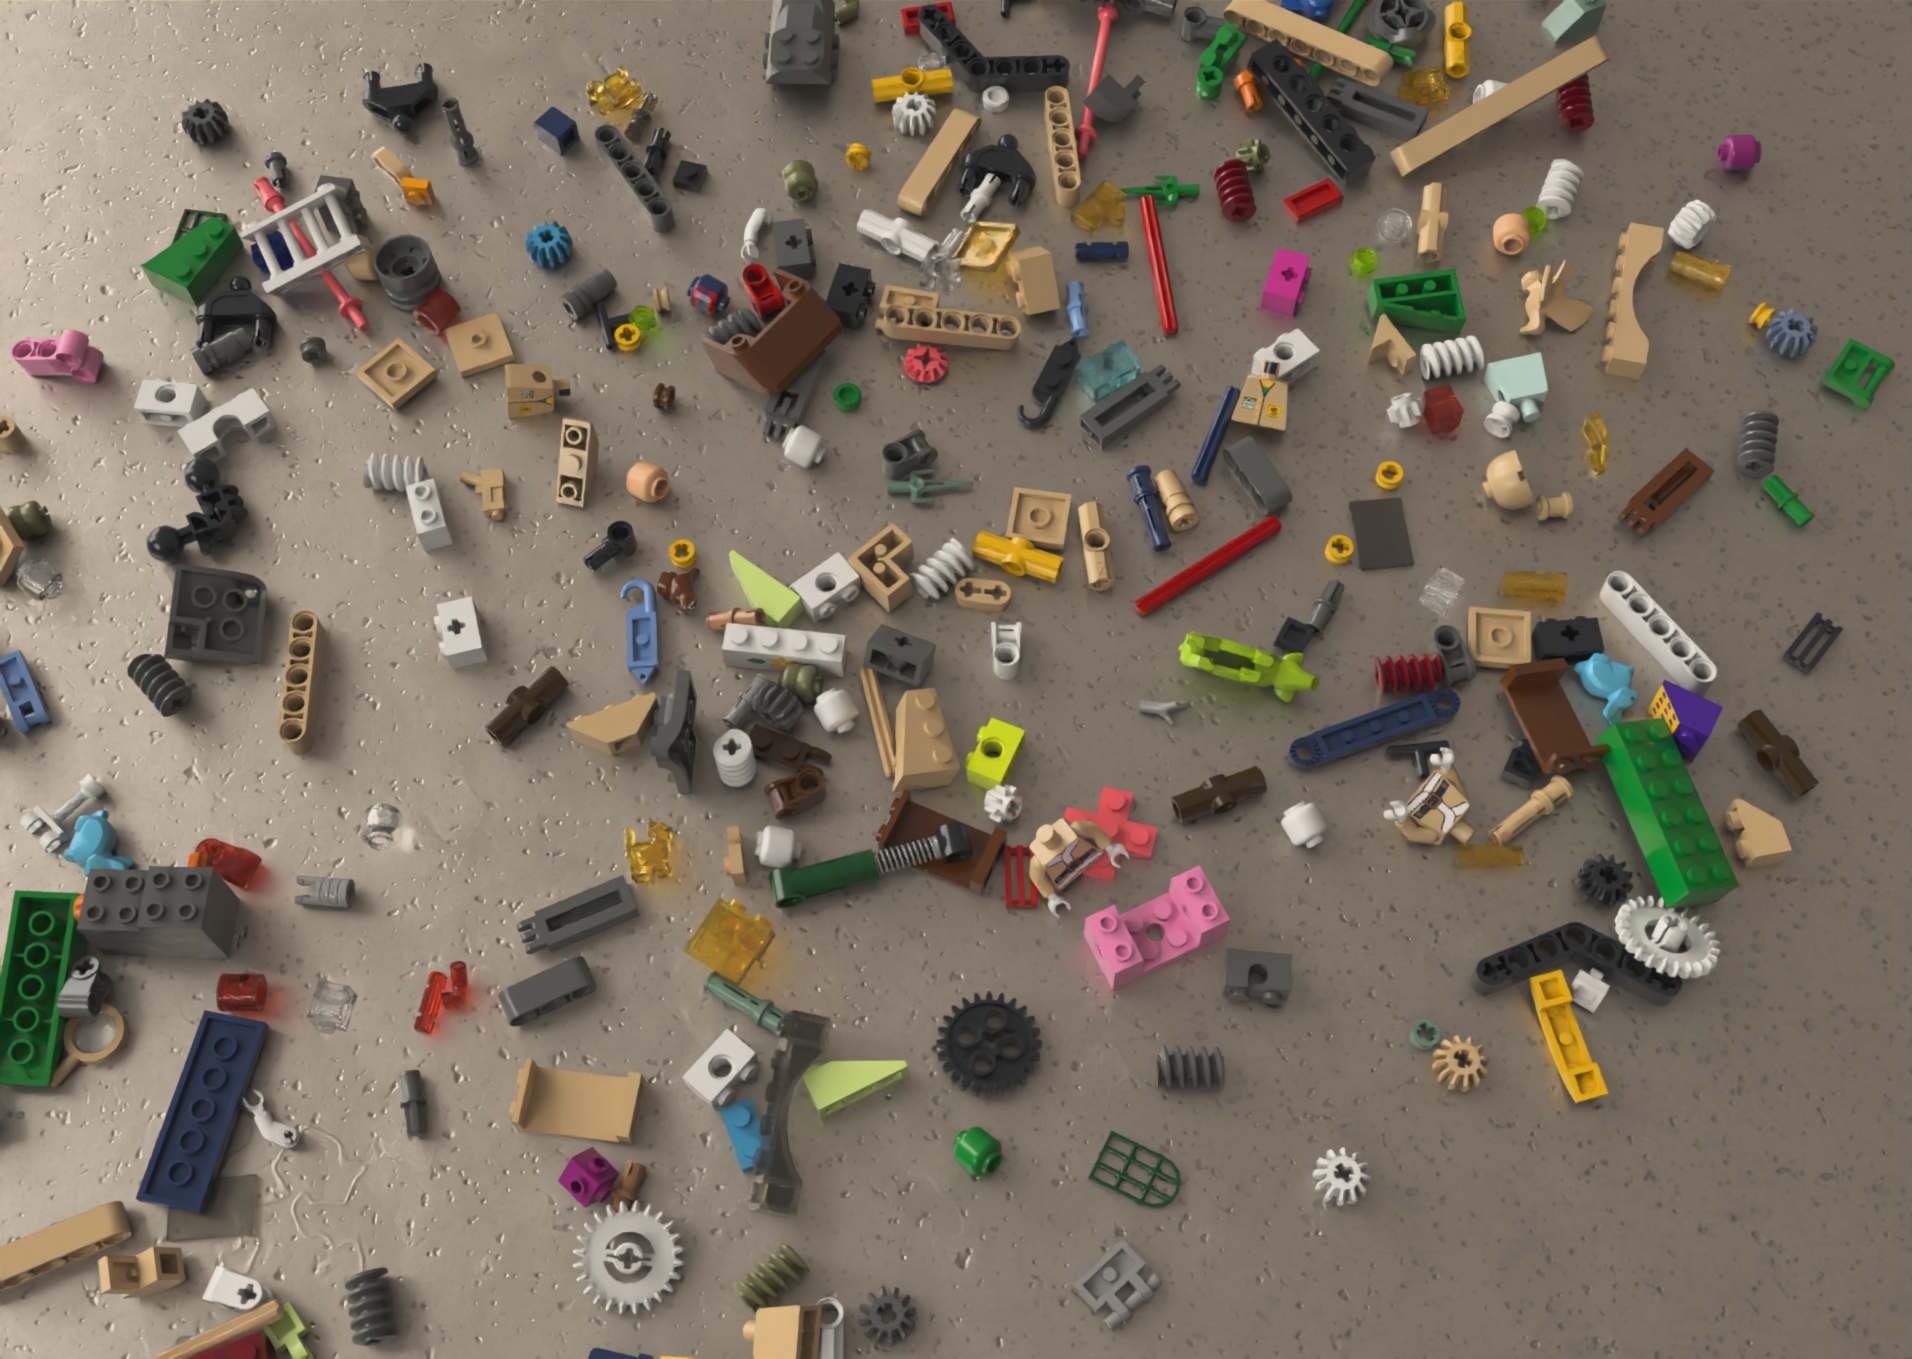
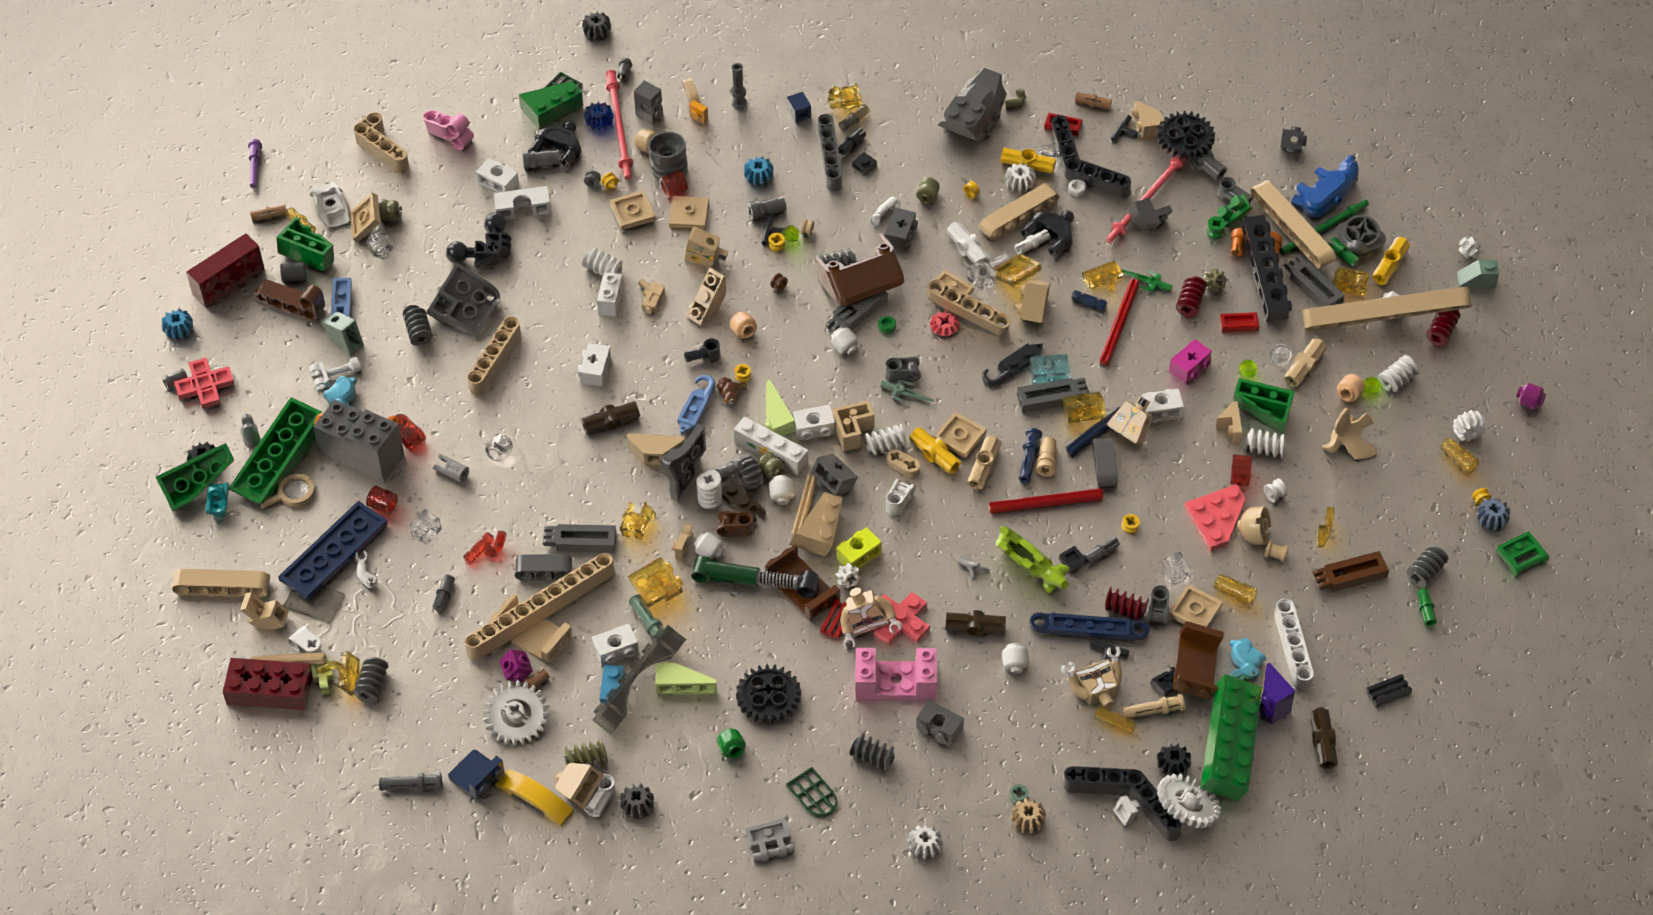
camera: 25 degrees right, 10 degrees down
dark grey piece [57,956,111,1018] -> none
white fence [239,183,372,297] -> none
black connector [361,63,438,134] -> none
dark blue head [687,274,731,316] -> none
medium nougat pin [706,607,766,631] -> none
red piece [742,264,786,319] -> none
black brick [825,263,876,330] -> none
tan beam [1044,86,1081,207] -> none
light blue pin [1066,281,1089,338] -> none
clear smoke piece [1349,497,1414,570] -> none
yellow bush [1375,461,1404,491] -> none
white gear [1386,393,1425,428] -> none
light aqua torso [1483,353,1548,422] -> none
yellow slope [1529,970,1609,1103] -> none
black brick [1531,616,1605,665] -> none
tan arch [1602,222,1664,380] -> none
tan slope [1725,798,1792,869] -> none
none -> clear yellow plate [317,651,360,696]
none -> sand green torso [322,312,364,356]
none -> tan beam [465,553,615,660]
none -> yellow bush [601,172,619,190]
none -> clear yellow brick [1062,392,1106,424]
none -> coral plate [1184,484,1246,551]

